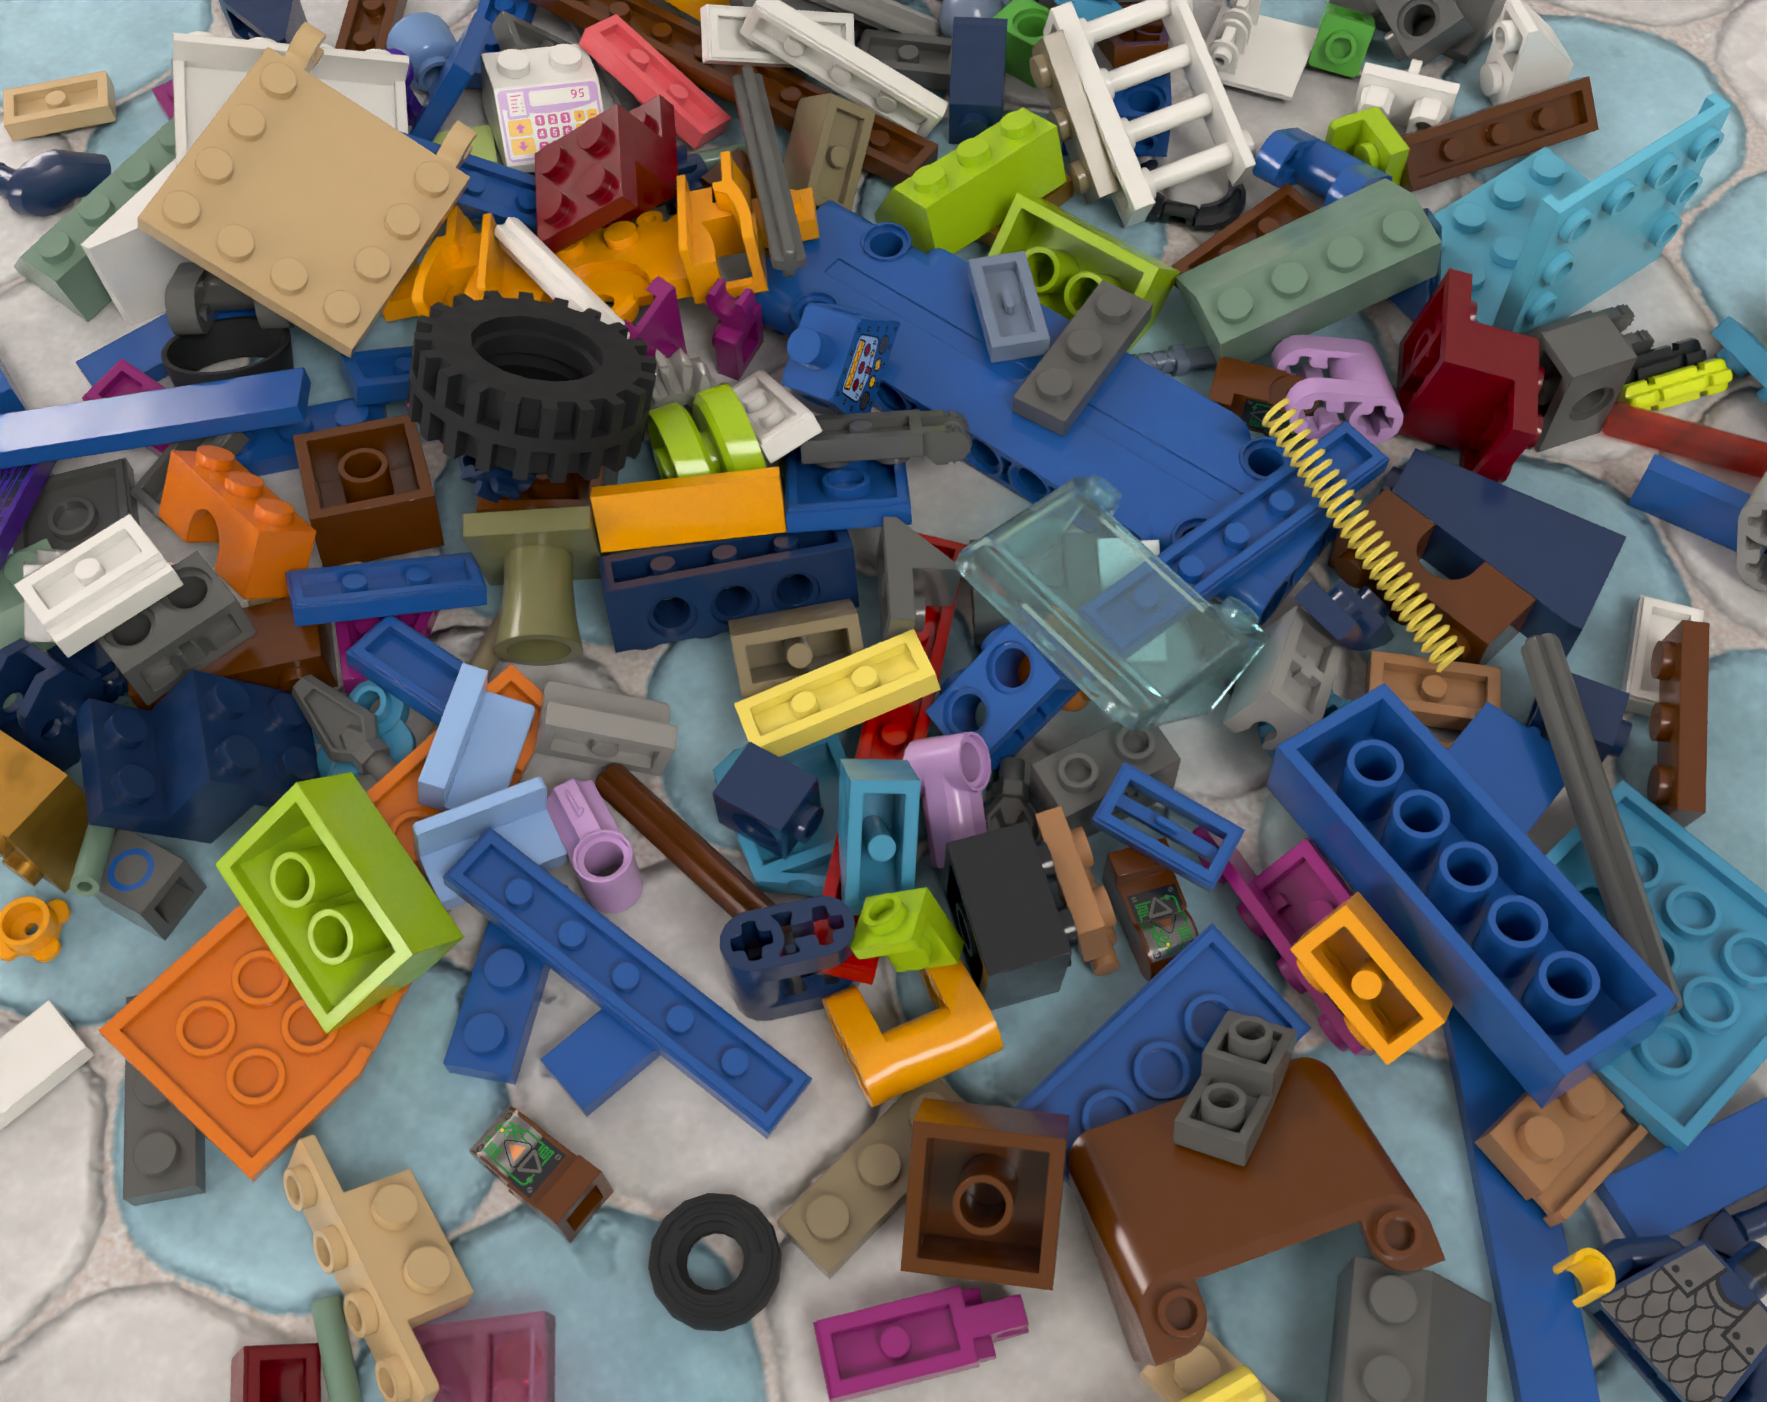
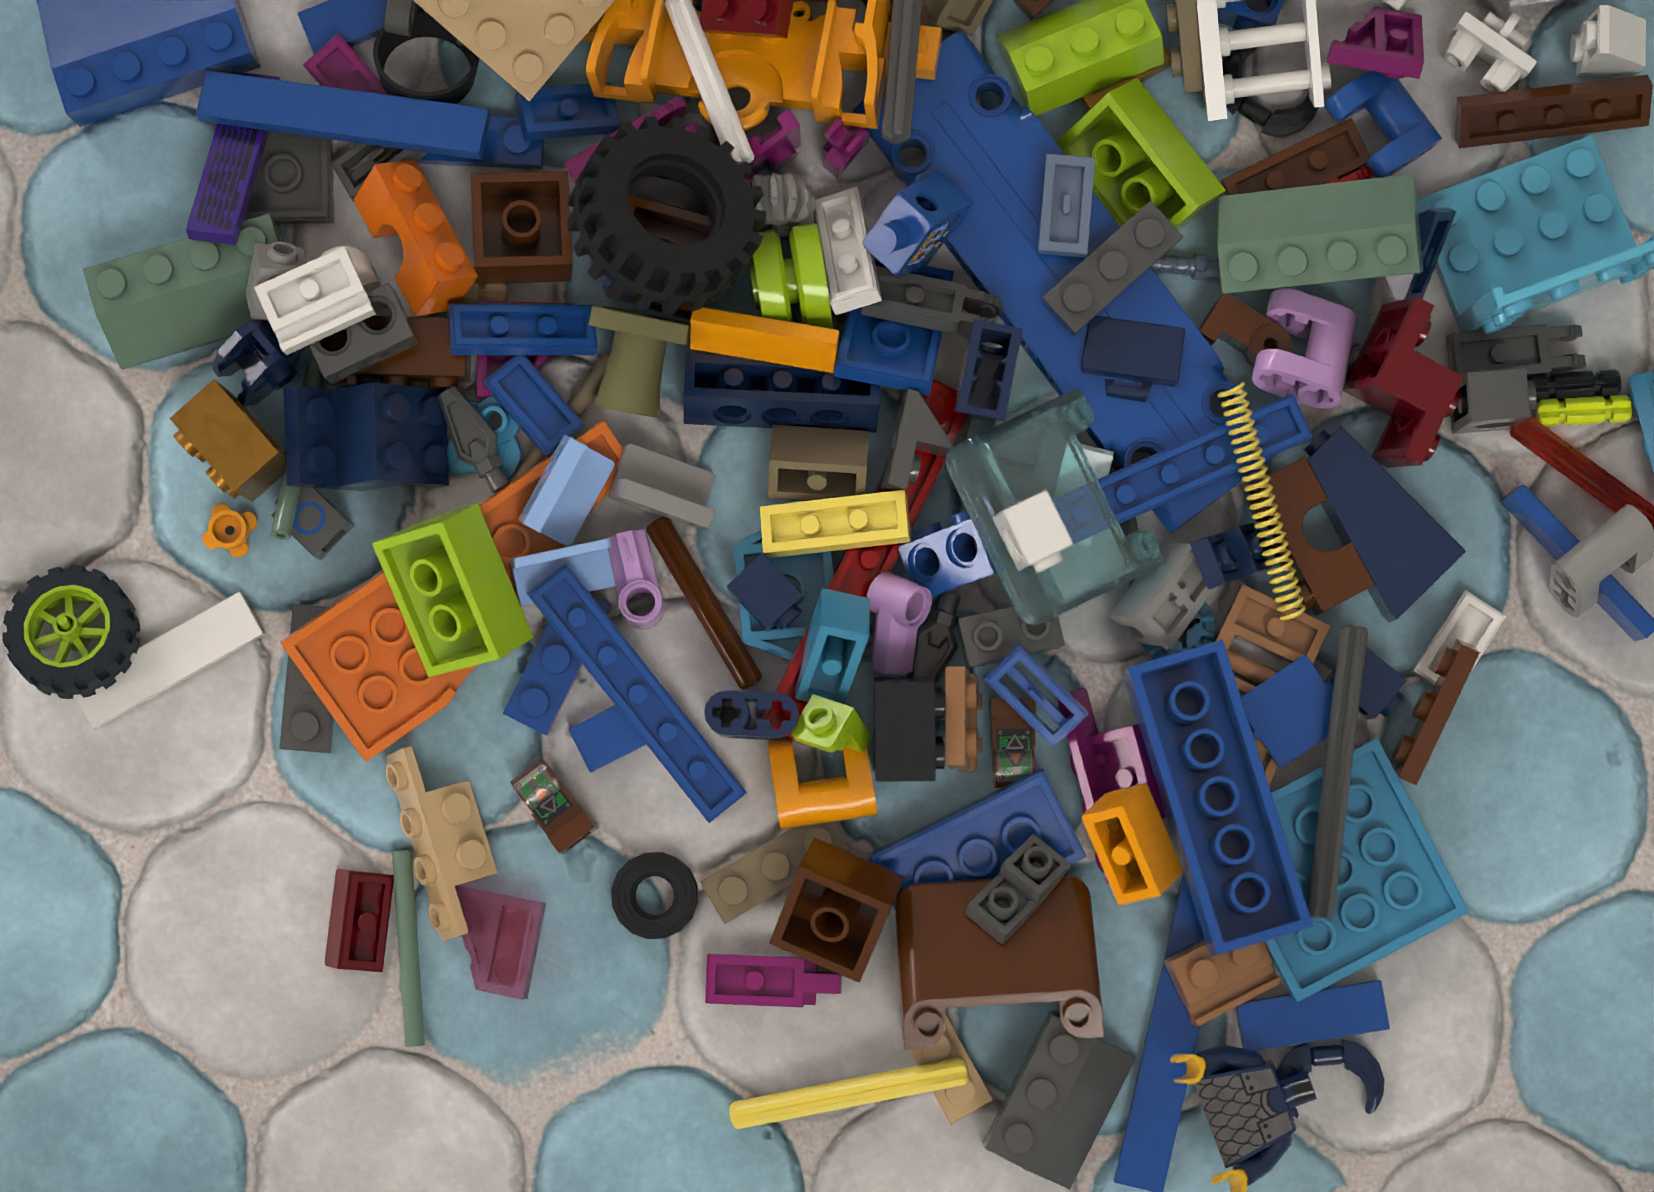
camera: 15 degrees right, 25 degrees up
lime bracket [1325,106,1410,185] -> none
none -> dark blue torso [954,319,1023,421]
none -> white brick [992,490,1073,574]
none -> dark blue piece [1081,316,1185,402]
none -> magenta wing [1327,7,1424,79]

